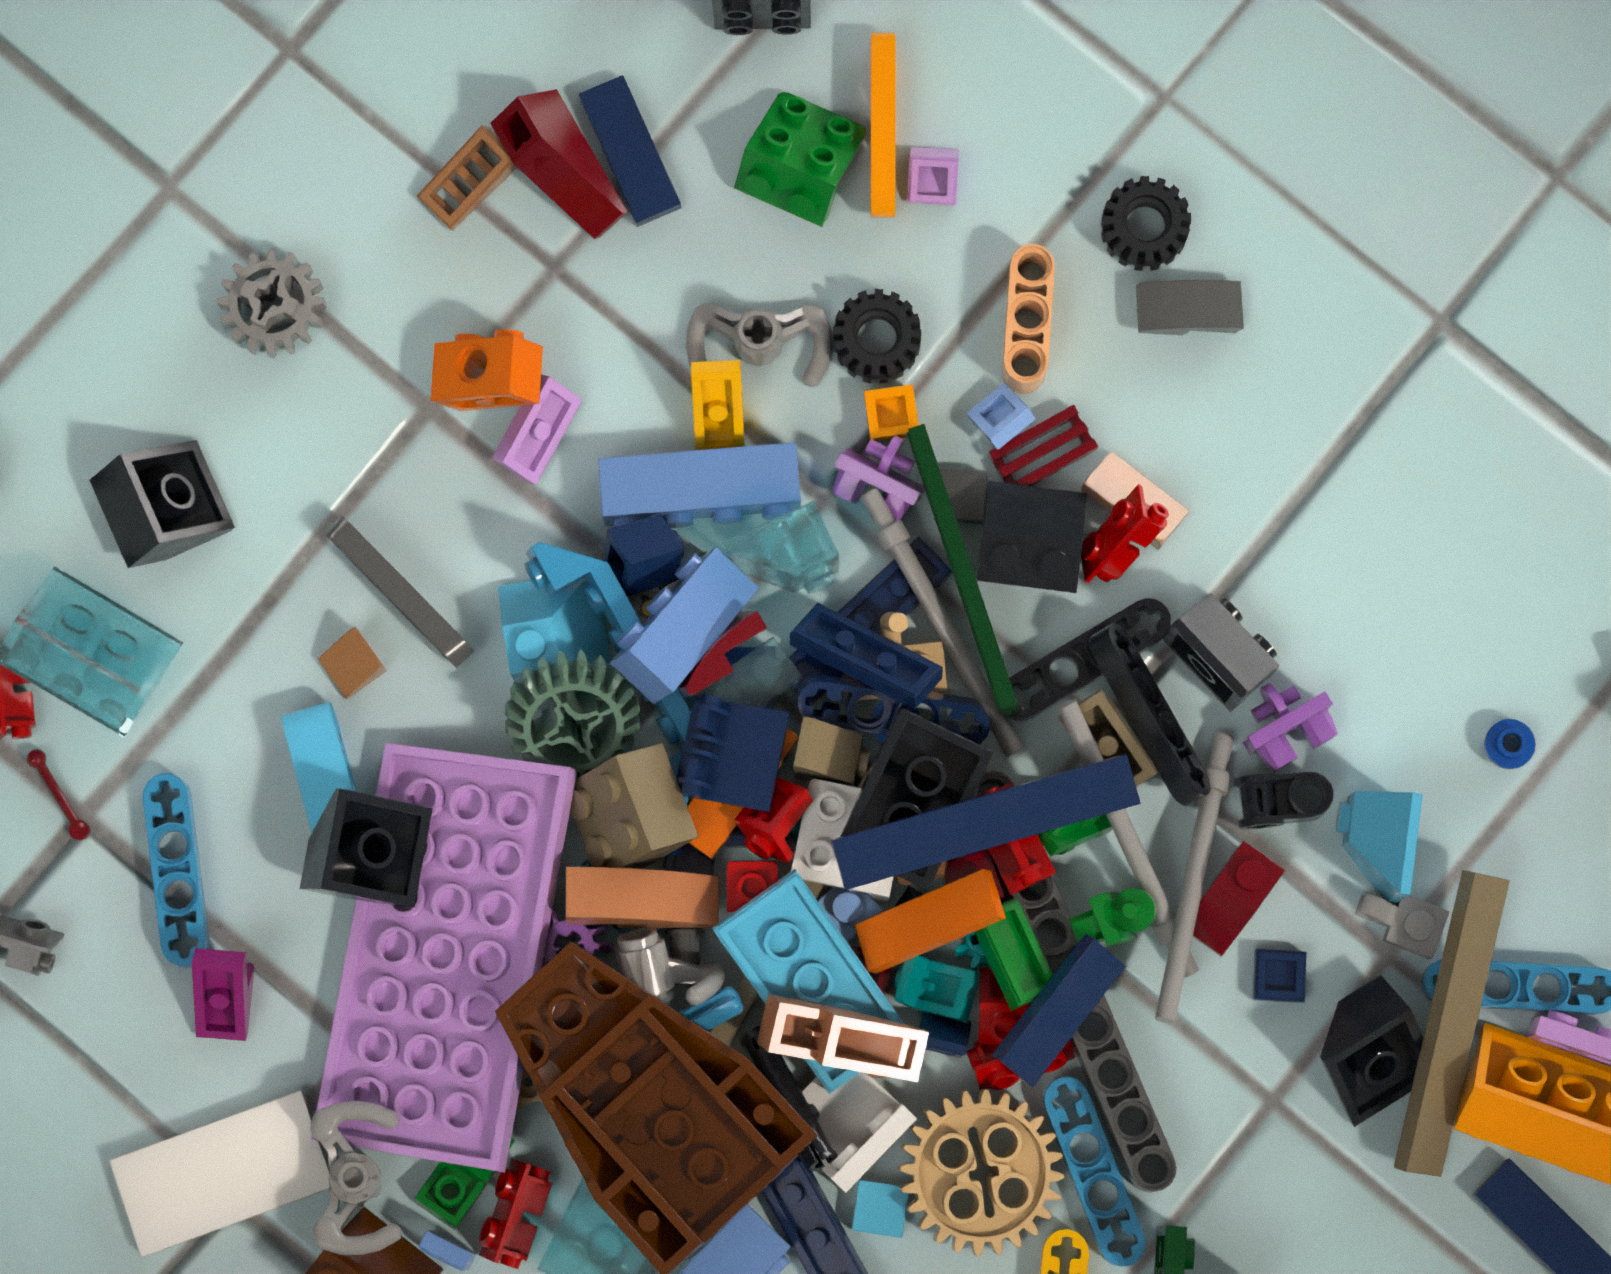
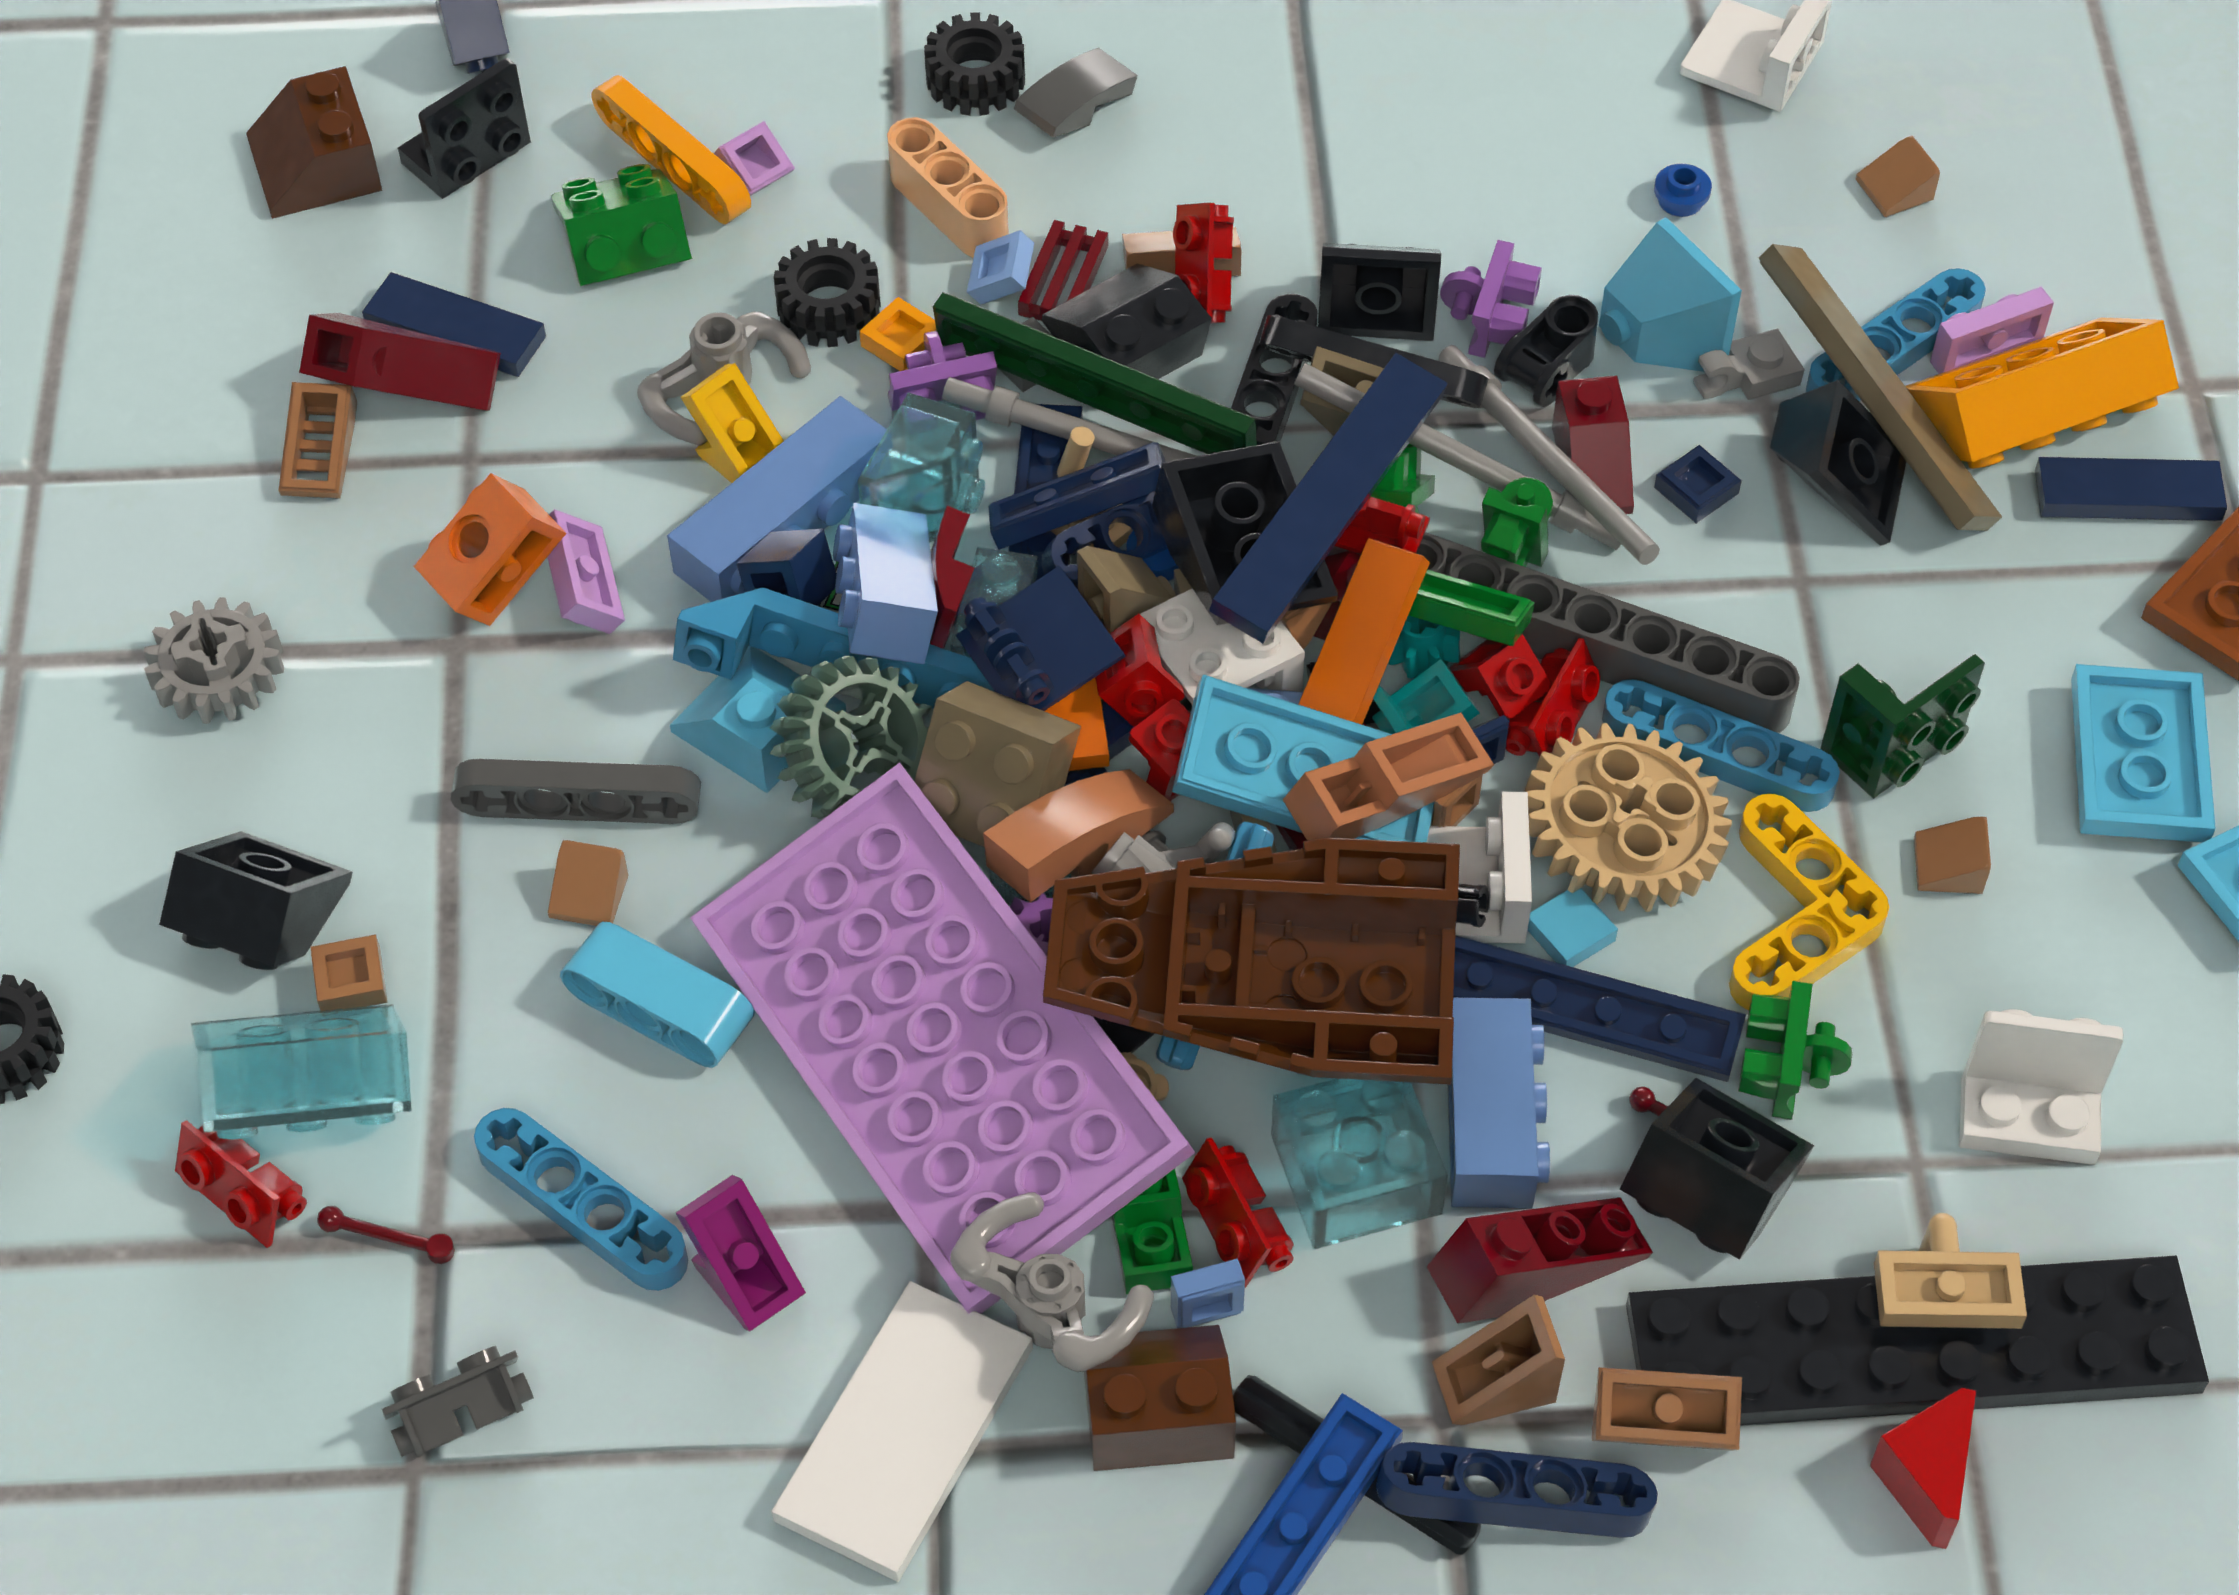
camera: 45 degrees left, 25 degrees down
black slope [299,788,433,908] -> none
dark blue tile [992,933,1126,1088] -> none
none -> medium nougat plate [310,934,388,1015]

